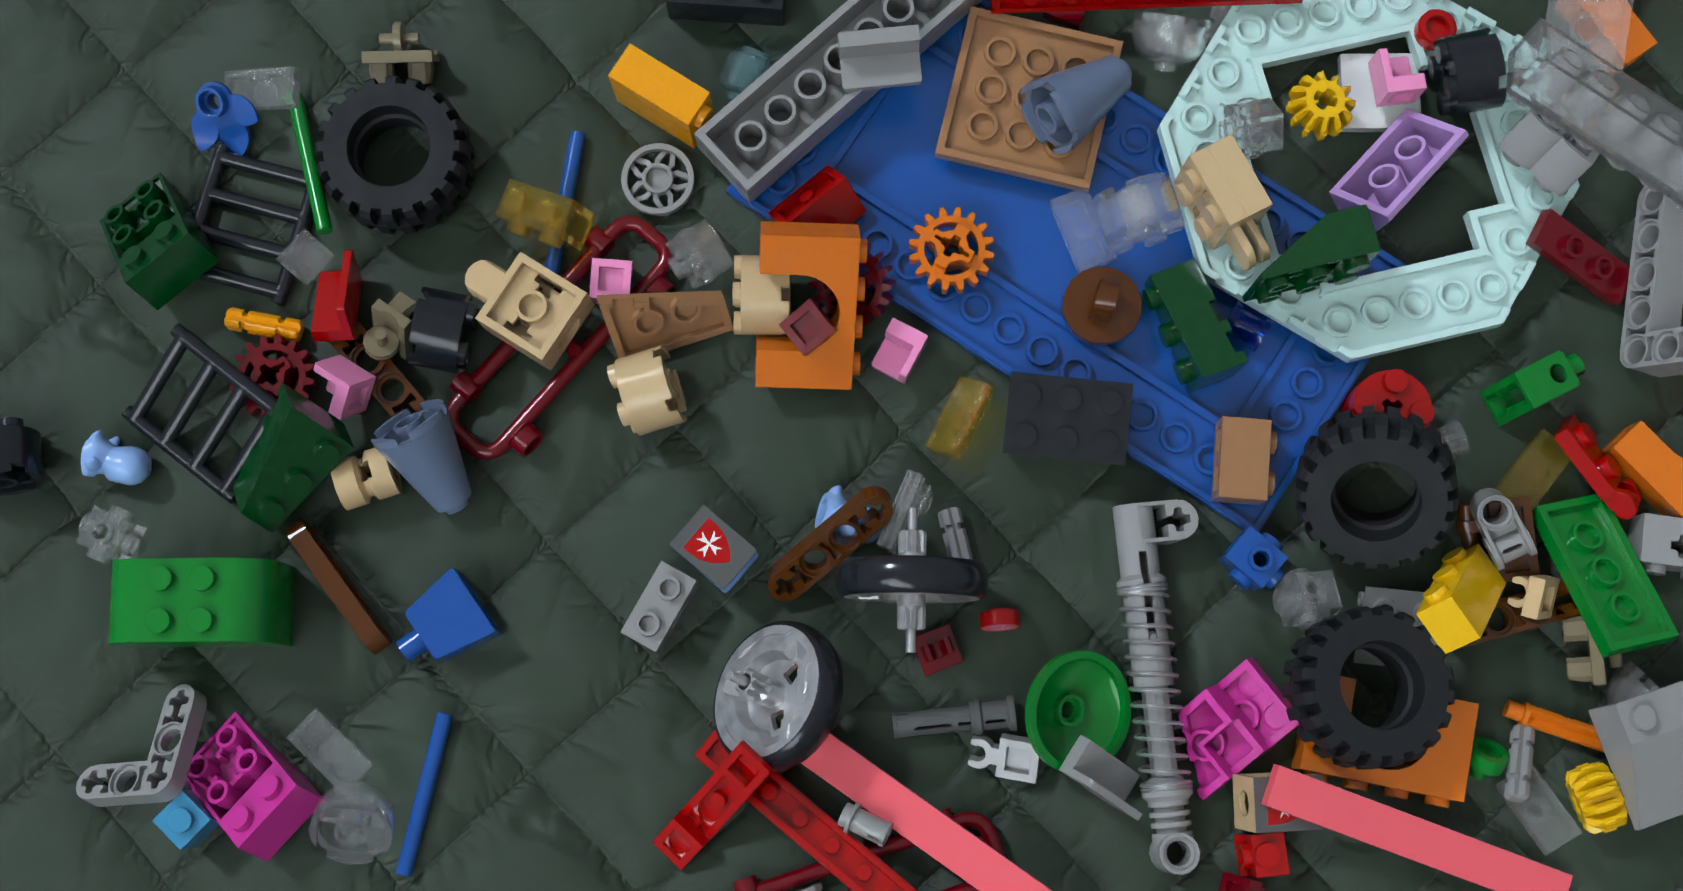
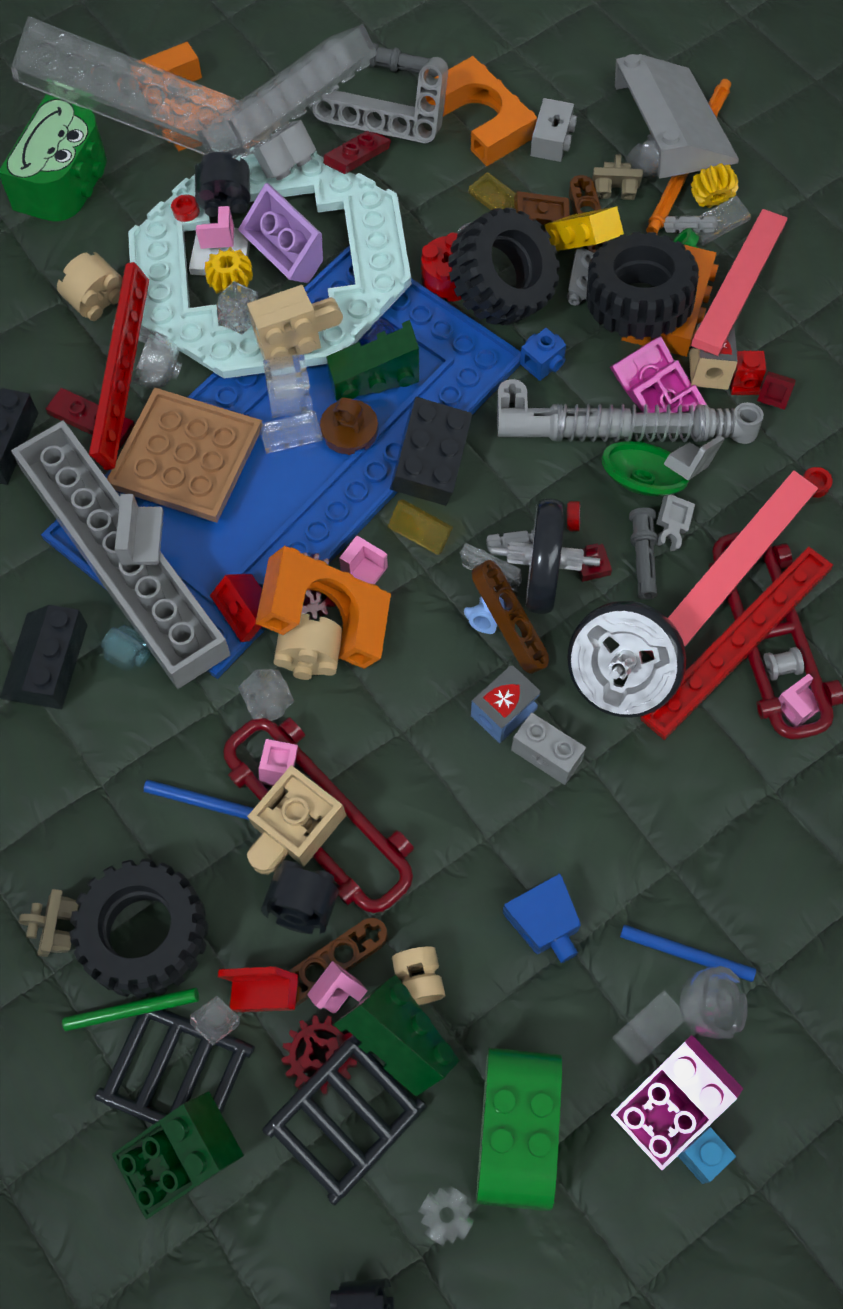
camera: 85 degrees left, 15 degrees down
light grey beam [76,684,207,807] -> none
light blue animal [81,430,152,485] -> none
blue plate [191,81,259,155] -> none
clear plate [224,66,301,111] -> none
light orange axle [224,307,304,342] -> none
reddish brown beam [284,518,392,655] -> none
dark tan hips [363,292,417,361] -> none
sand blue cone [371,399,472,515] -> none
clear yellow brick [495,179,596,251] -> none
medium nougat wing [596,290,734,359] -> none
tan brick [607,345,687,436] -> none
light orange brick [608,43,715,149] -> none
light grey wheel [621,143,695,216] -> none
red slope [652,740,773,871] -> none
dark red tile [779,299,838,356] -> none
light grey pin [838,802,894,847] -> none
orange gear [908,207,994,295] -> none
sand blue cone [1020,55,1132,154] -> none
medium nougat brick [1211,416,1277,505] -> none
dark green slope [1242,204,1381,304] -> none
clear brick [1272,568,1343,630] -> none
light grey piece [1469,488,1538,571] -> none
green torso [1479,350,1585,427] -> none
tan tile [1507,575,1560,620] -> none
green plate [1532,494,1679,658] -> none
red hinge [1554,413,1642,520] -> none

